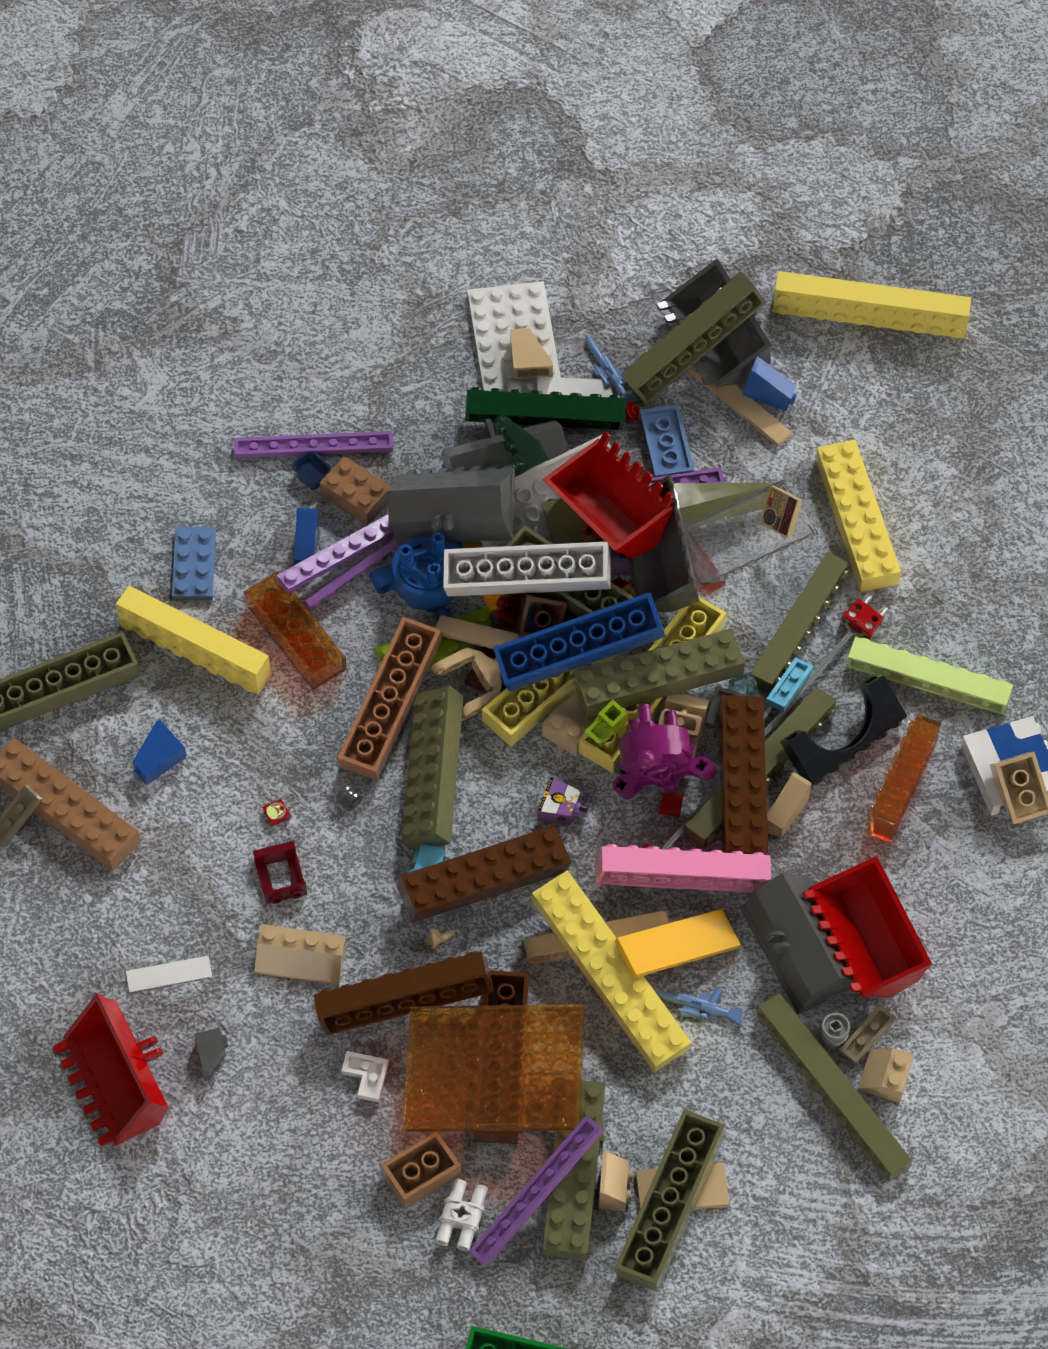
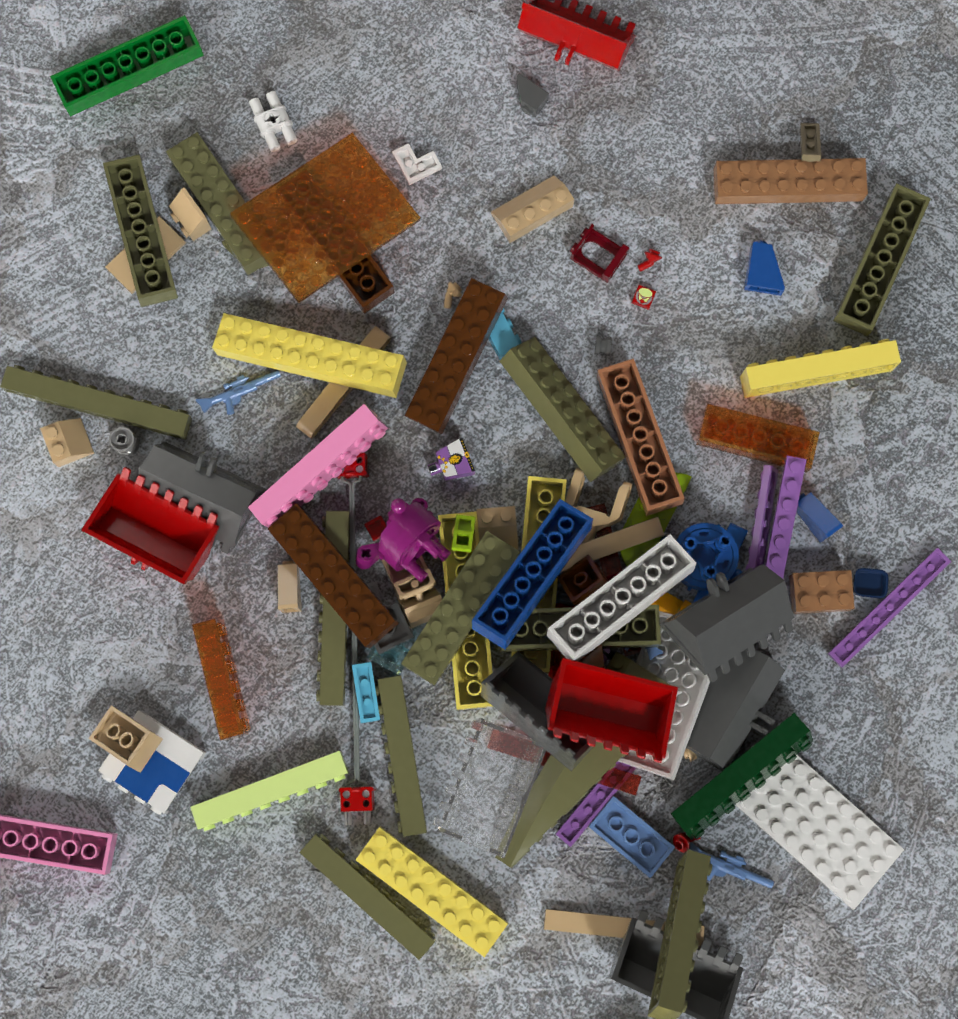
camera: 140 degrees right, 20 degrees up
white sticker [126,956,212,992] -> none
medium blue plate [172,527,216,600] -> none
reddish brown brick [313,951,494,1035] -> none
medium nougat brick [381,1131,461,1209] -> none
medium lavender plate [469,1115,604,1267] -> none
clear green slope [494,414,549,474] -> none
tan slope [510,328,553,379] -> none
white sticker [537,376,613,397] -> none
yellow tile [615,909,741,978] -> none
blue slope [742,357,797,411] -> none
tile [759,486,803,538] -> none
black arch [780,674,907,785] -> none
dark tan plate [839,1004,897,1066] -> none
none -> olive brick [299,834,435,960]
none -> red plate [637,249,662,272]

